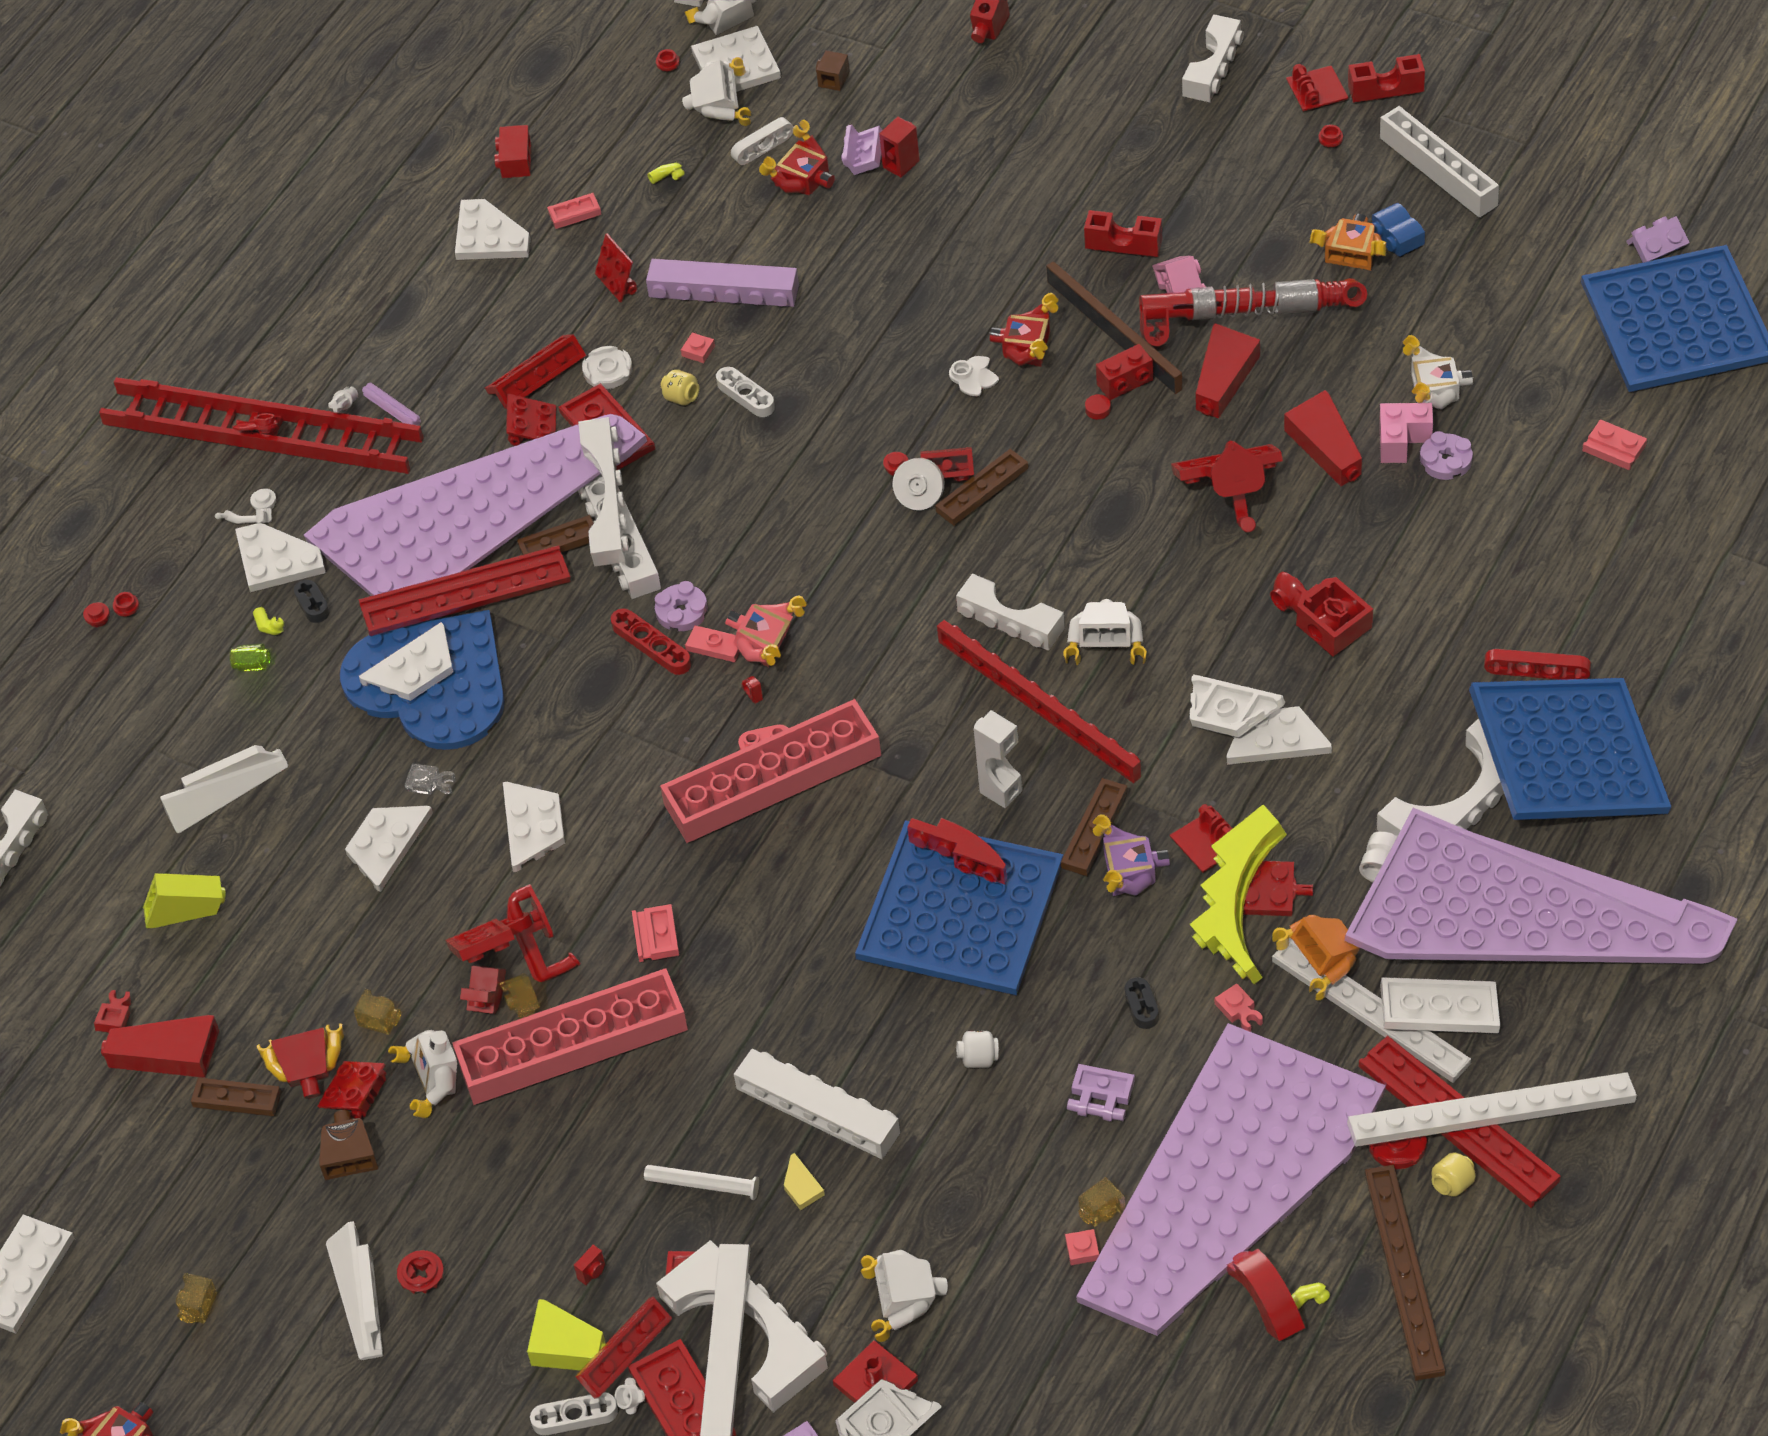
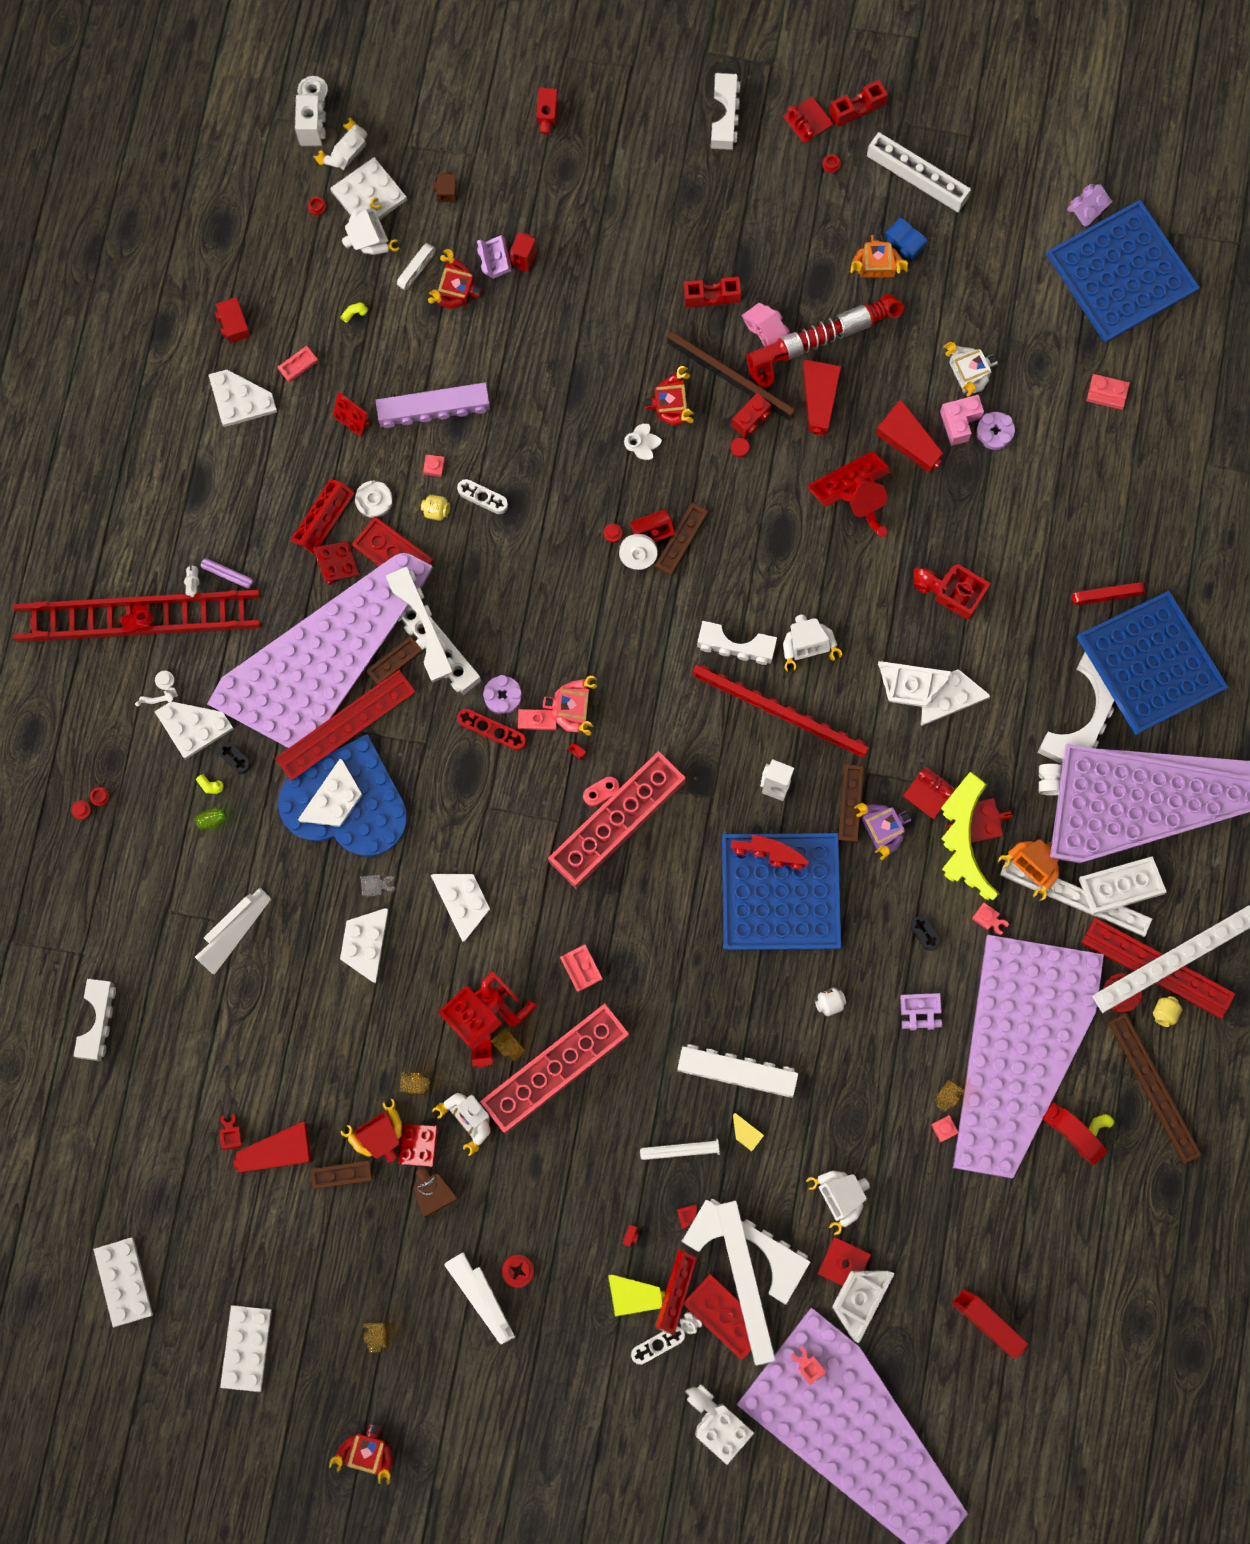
camera: 20 degrees left, 25 degrees up
neon yellow slope [143,873,226,928] -> none

